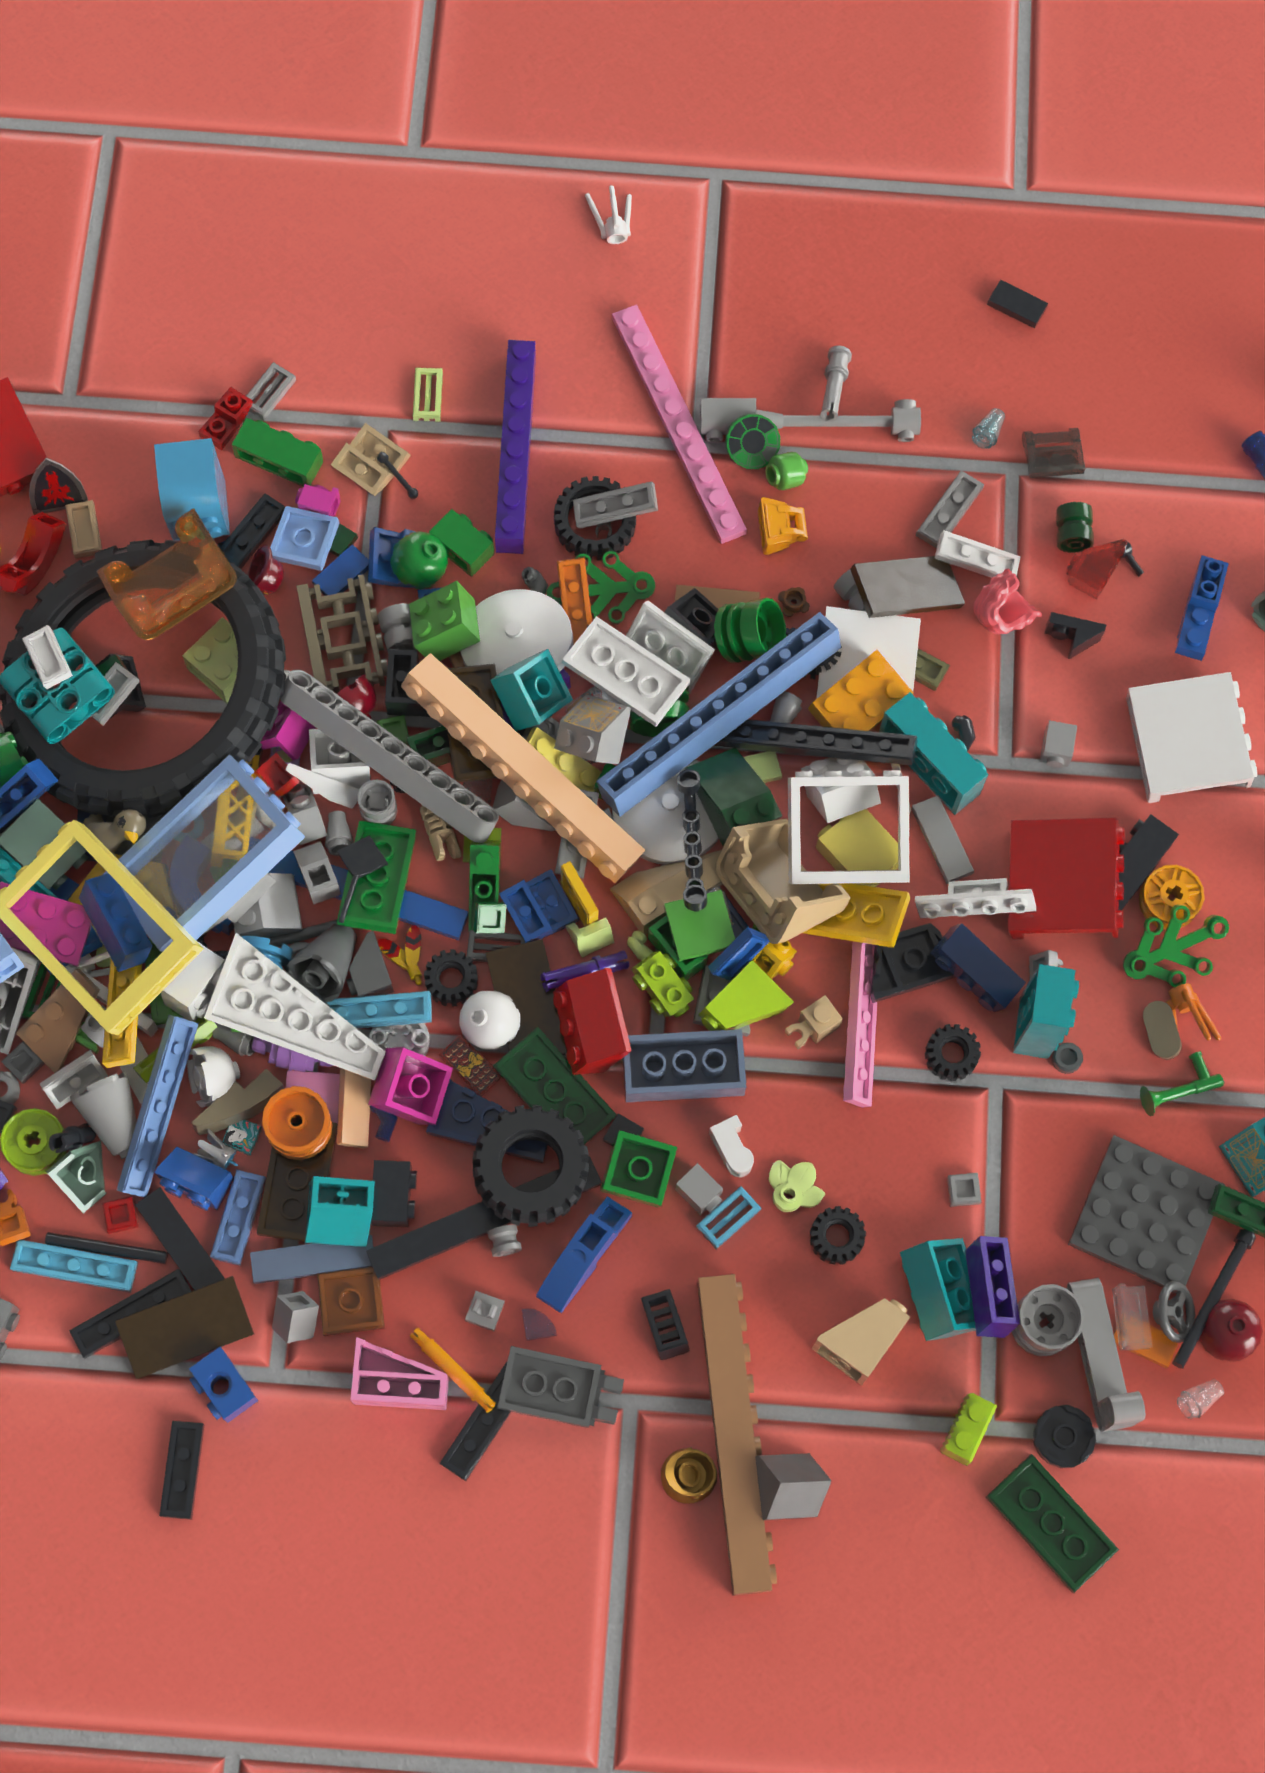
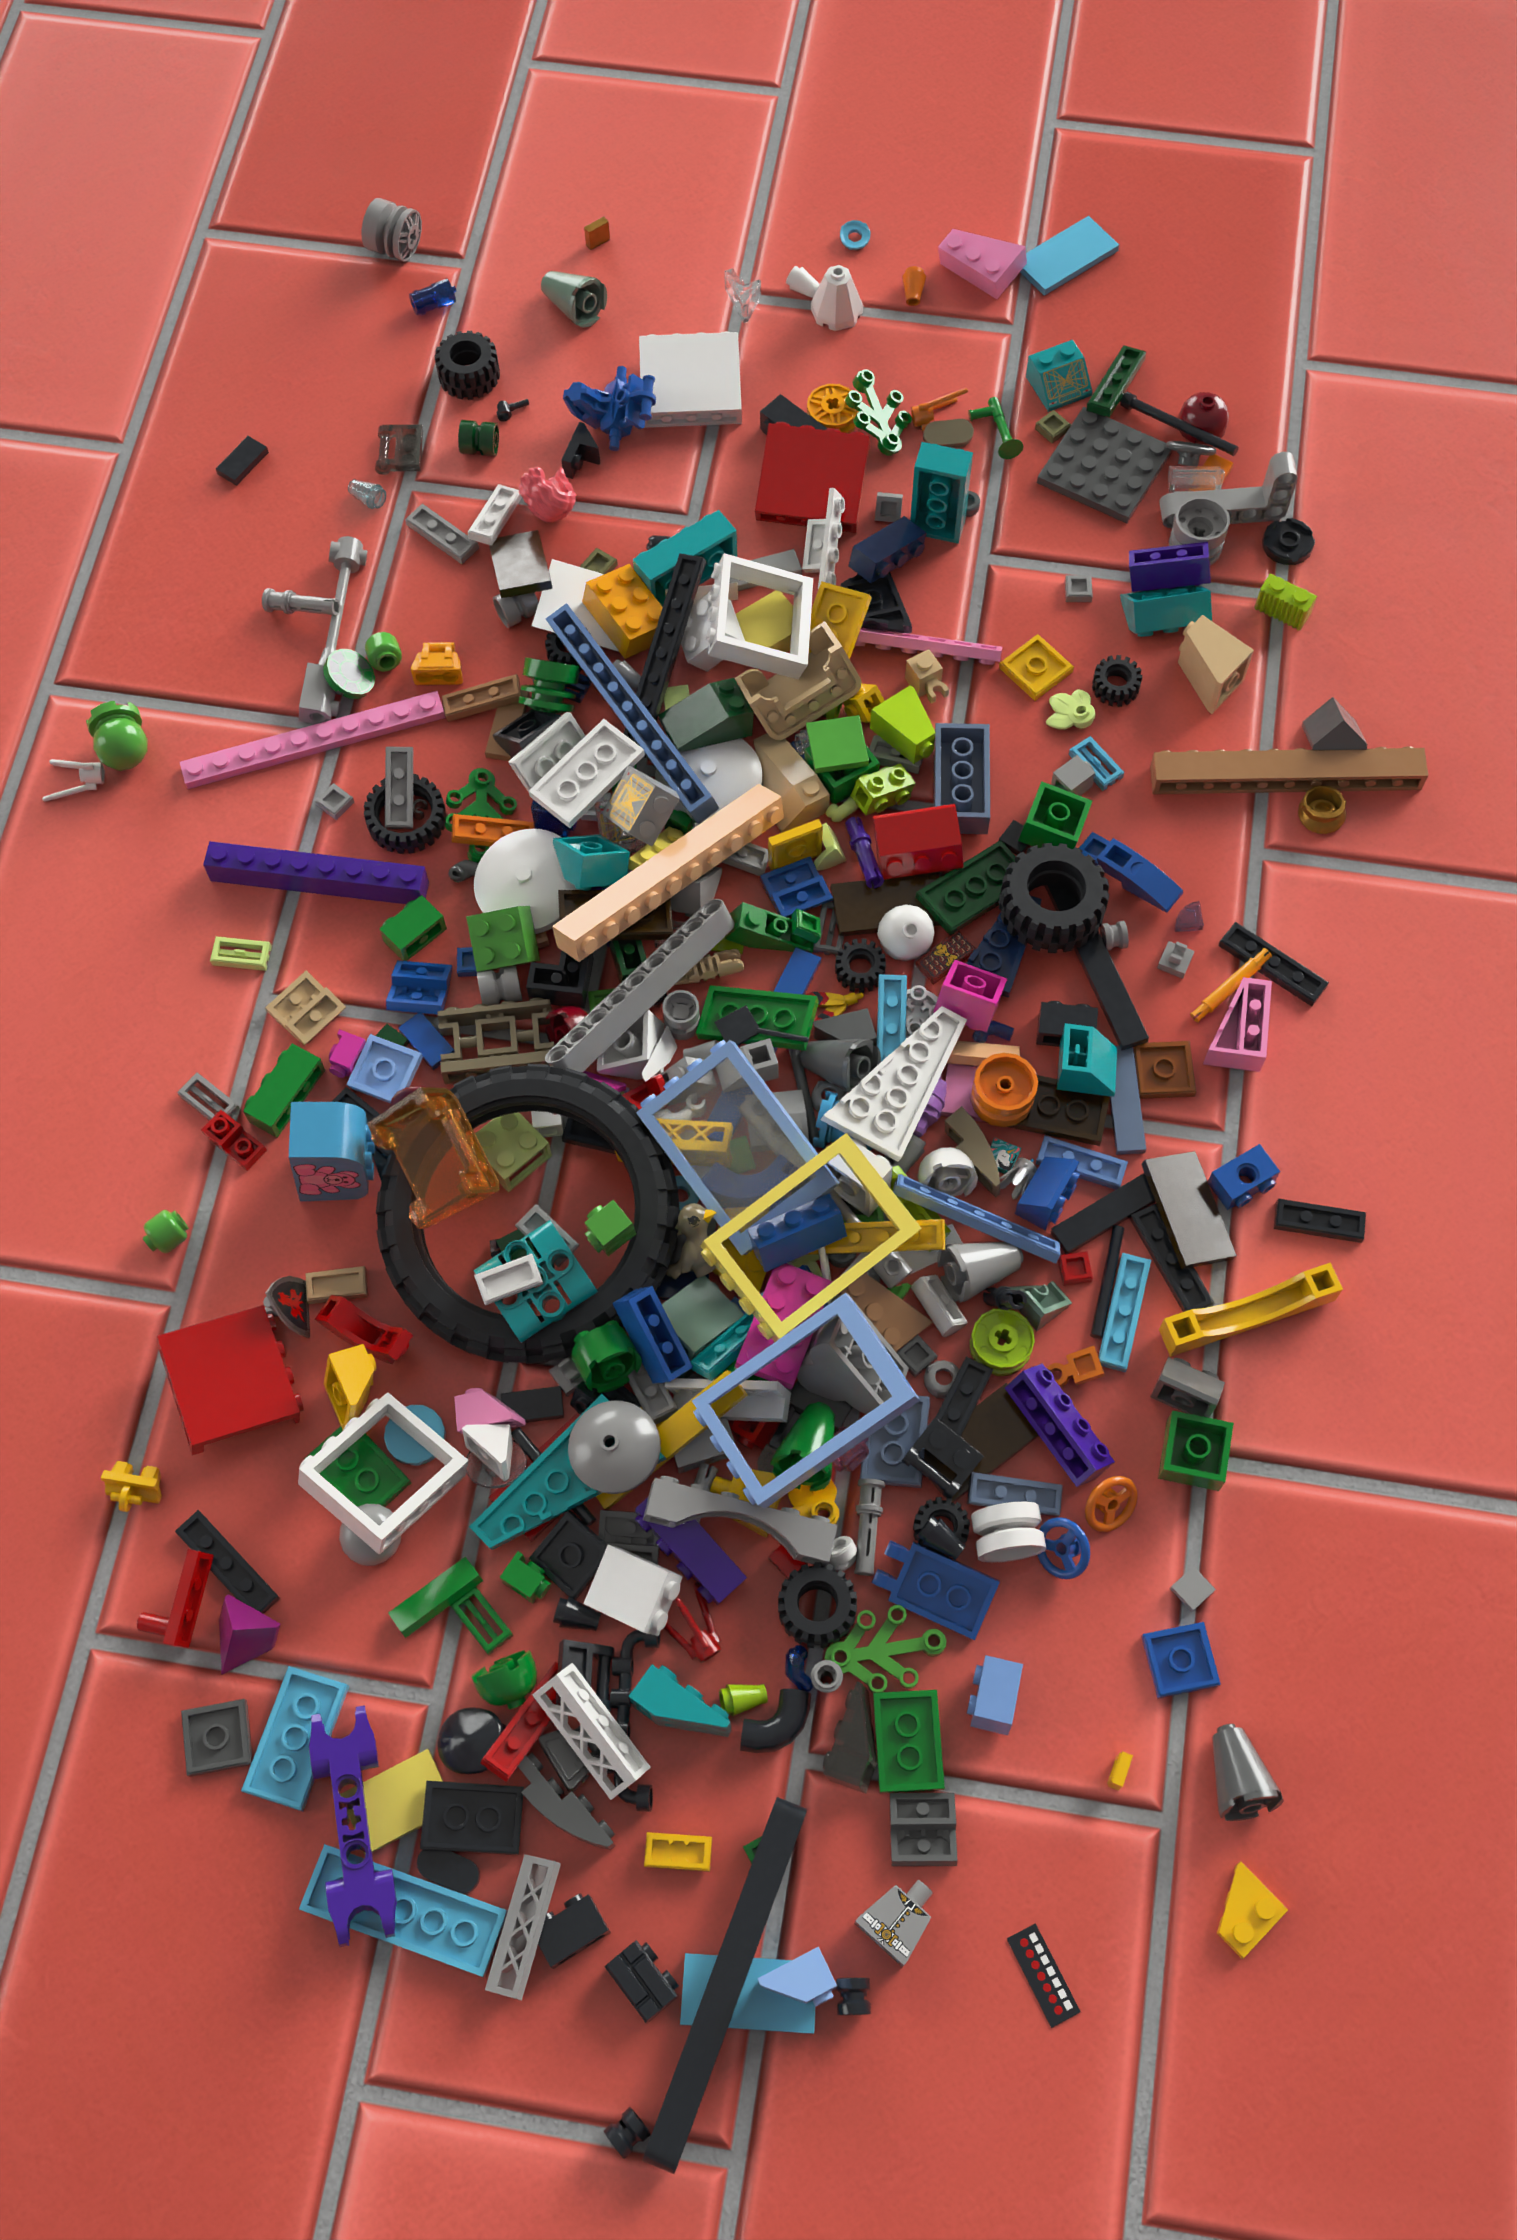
camera: 80 degrees left, 5 degrees down
light grey panel [272,1291,319,1343] -> none
black hinge [377,451,419,499] -> none
green cylinder [390,531,448,590] -> none
dark grey tile [497,1346,624,1428] -> none
black slope [641,1289,690,1360] -> none
black bar [677,769,708,912] -> none
blue tile [708,927,770,981] -> none
white leg [709,1115,754,1177] -> none
reddish brown plate [778,587,810,617] -> none
black tyre [925,1024,981,1081] -> none
dark green tile [986,1454,1119,1593] -> none
light grey brick [1040,720,1077,768] -> none
clear red slope [1066,539,1128,600] -> none
blue slope [1175,555,1229,661] -> none
clear cone [1177,1379,1224,1419] -> none
none -> bright green tile [86,701,148,771]
none -> bright green head [143,1210,189,1253]
none -> light grey tile [315,783,354,820]
none -> black tyre [435,331,500,400]
none -> medium nougat tile [442,674,523,722]
none -> blue piece [563,366,656,451]
none -> bright green brick [584,1199,636,1256]
none -> yellow tile [999,634,1074,701]
none -> olive tile [1035,410,1071,443]
none -> yellow arch [1159,1262,1343,1357]

